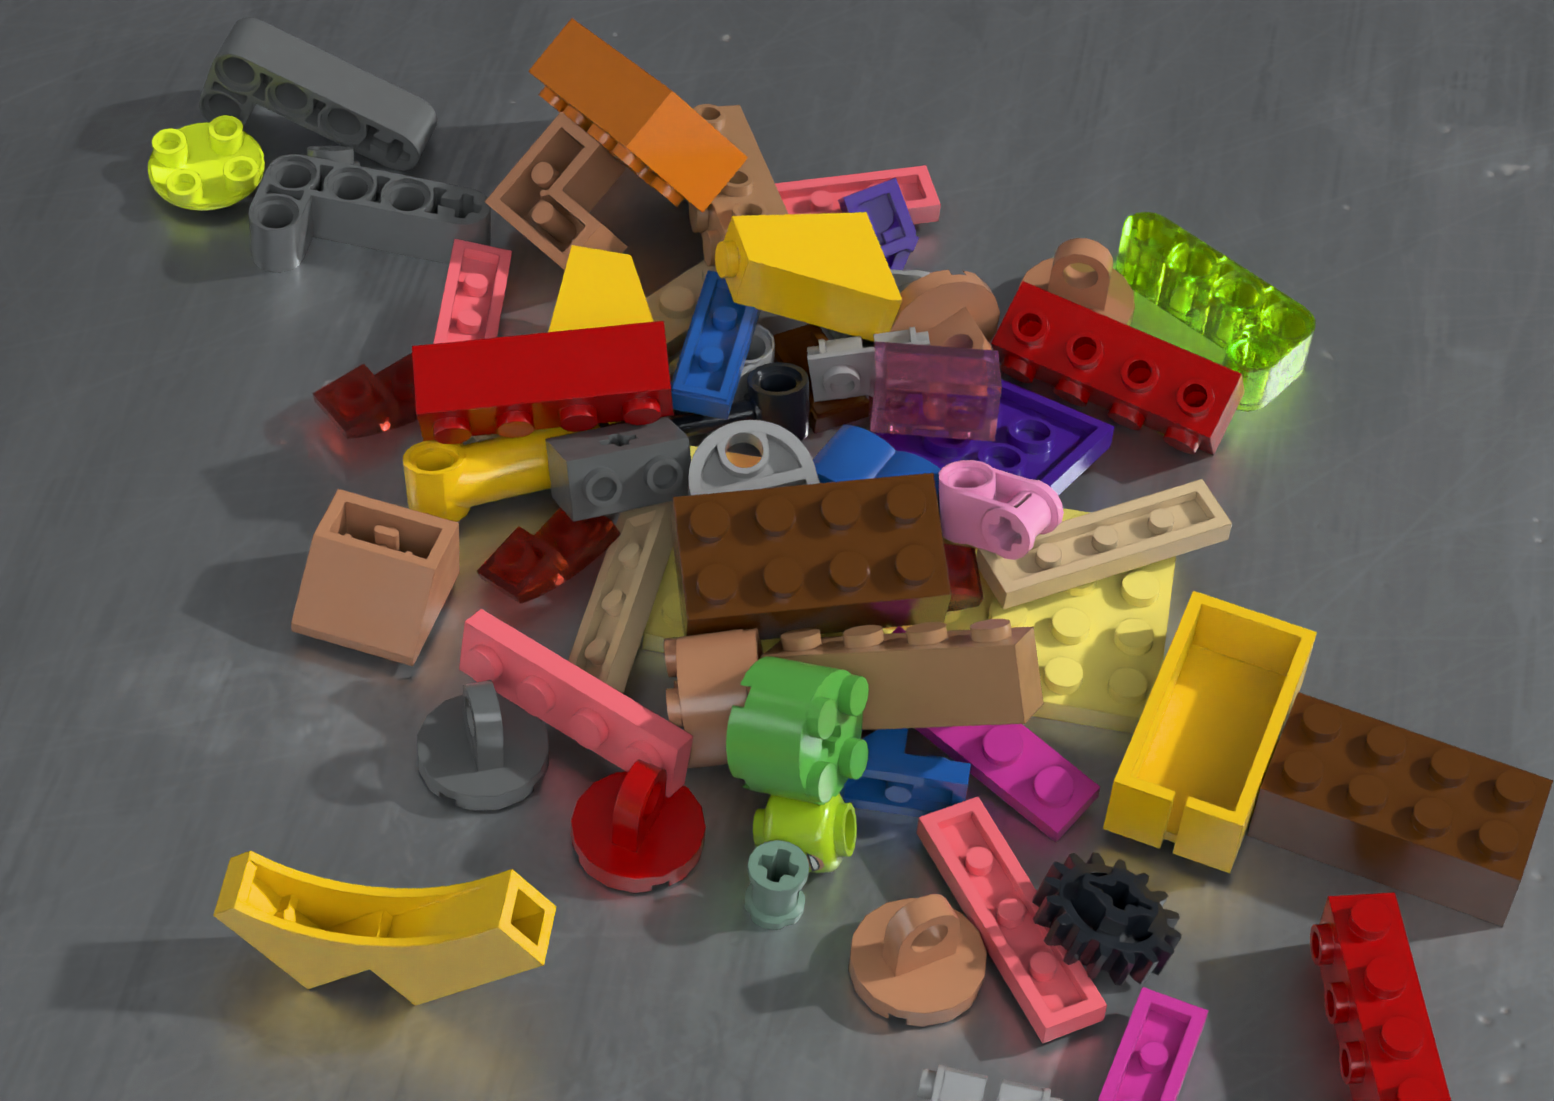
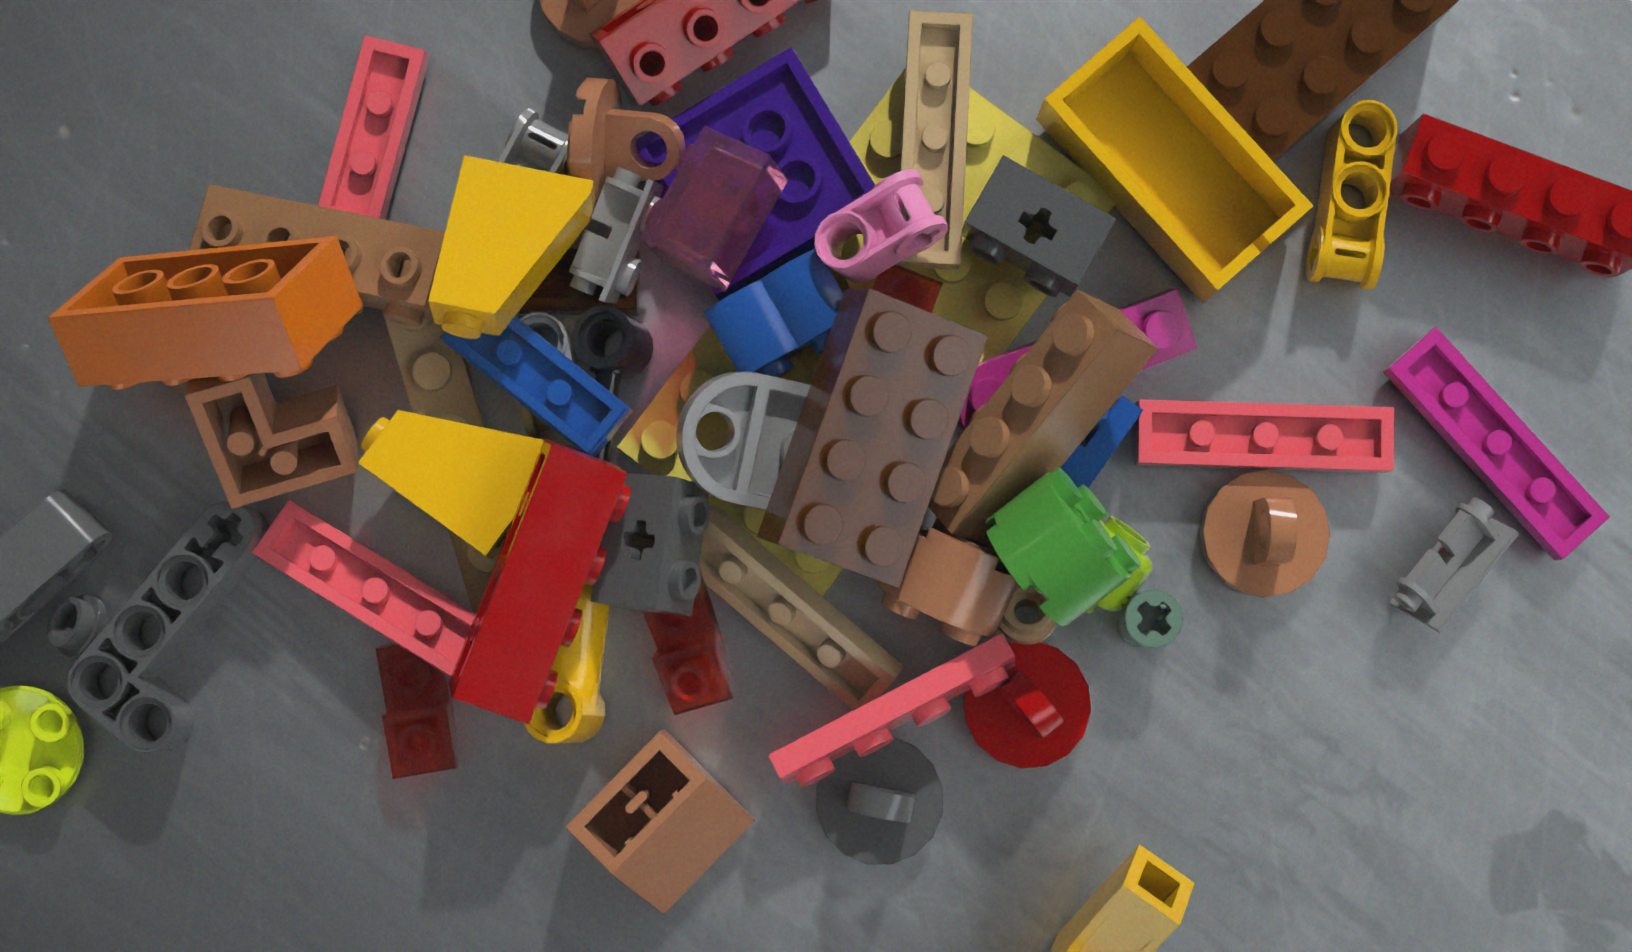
camera: 60 degrees left, 35 degrees up
dark purple slope [838,178,919,270] -> none
black gear [1032,852,1182,986] -> none
none -> dark grey brick [962,155,1116,297]
none -> tan plate [998,584,1057,645]
none -> yellow piece [1306,100,1398,290]

